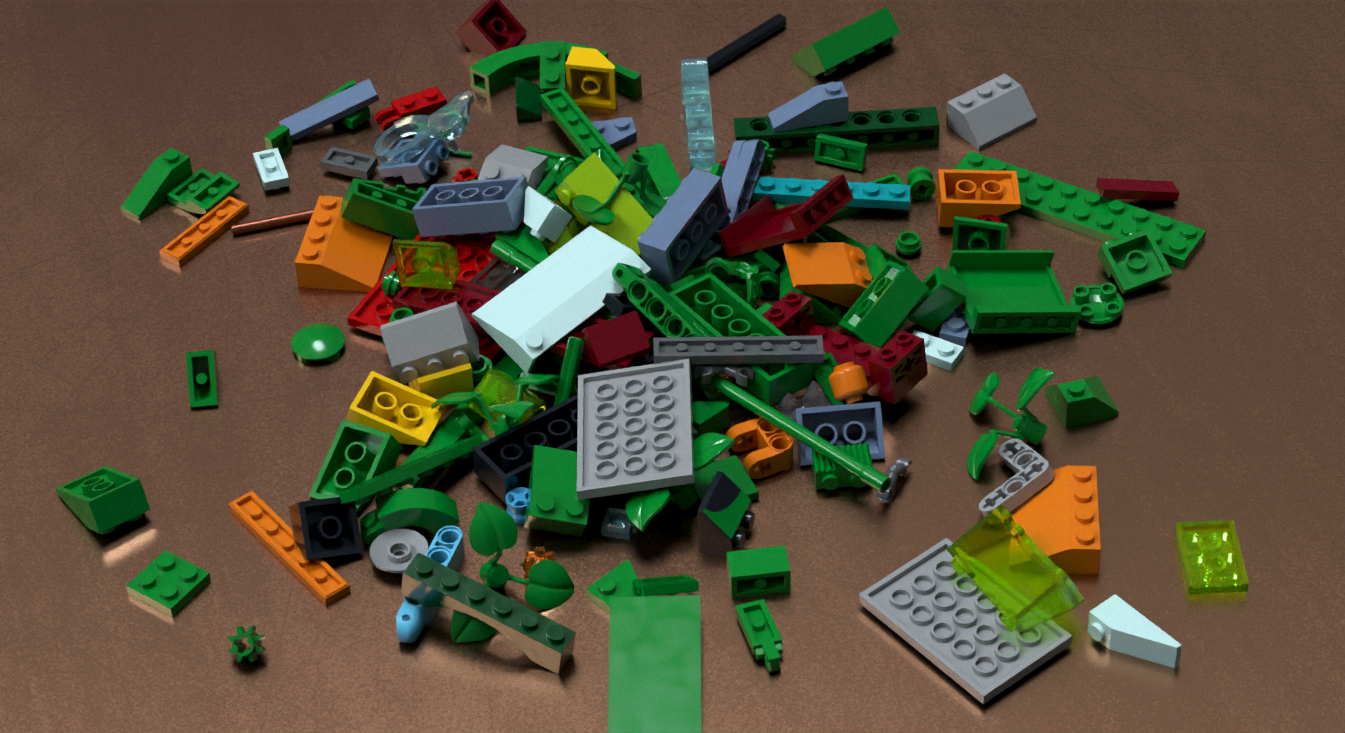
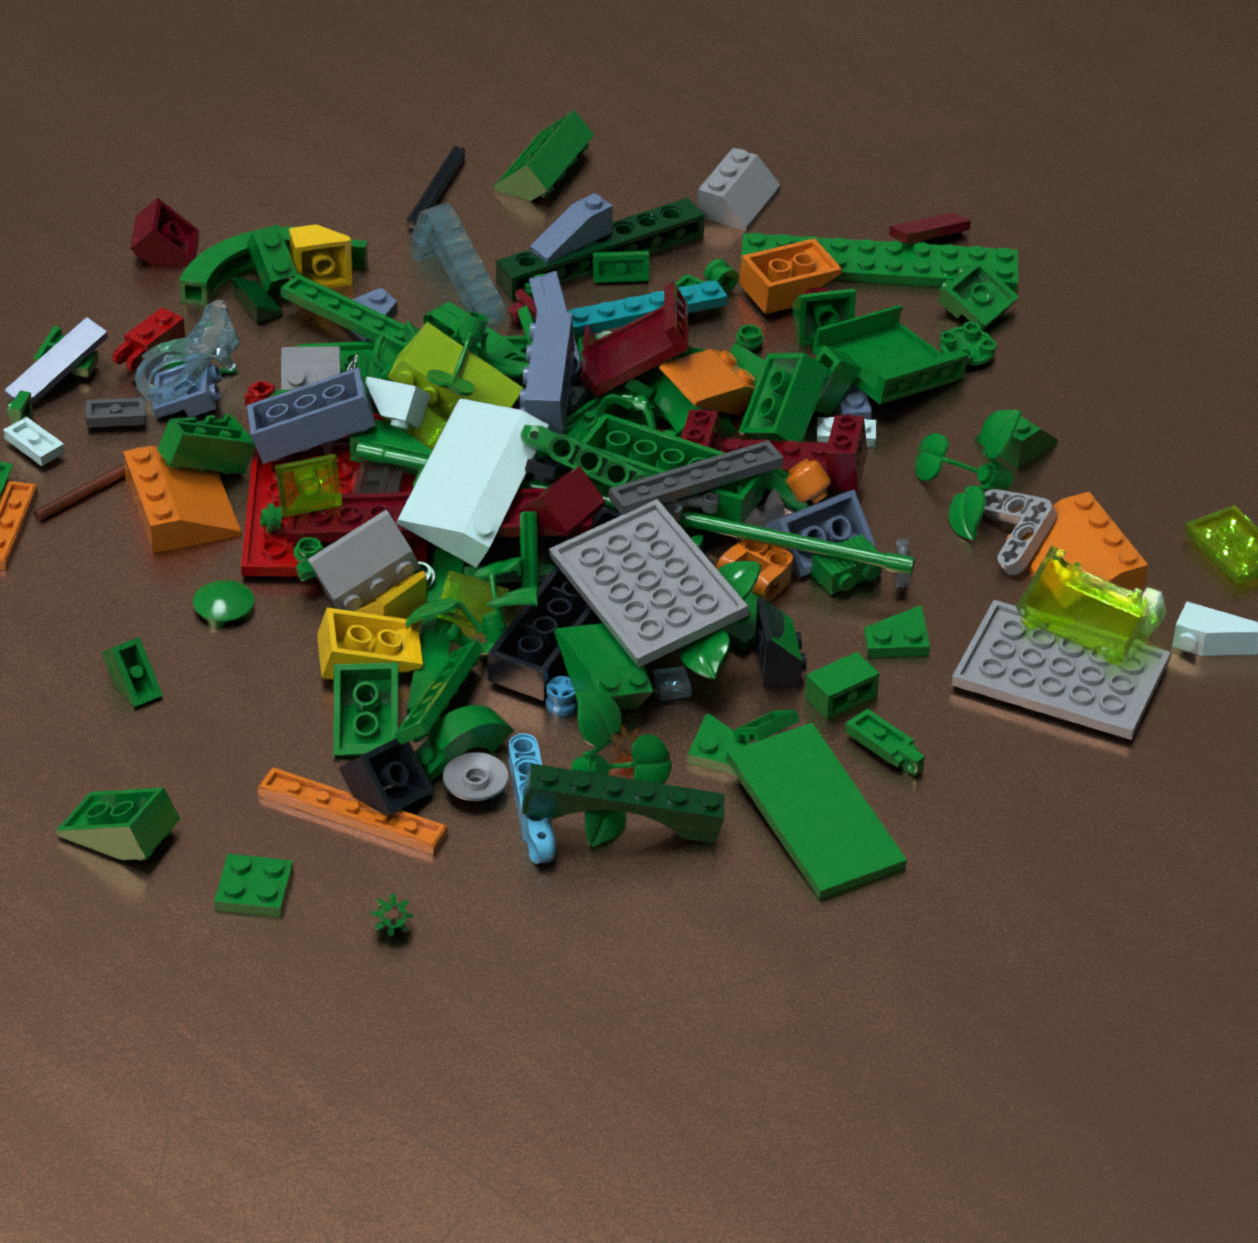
camera: 30 degrees left, 0 degrees up
none -> green wing [864,606,930,657]

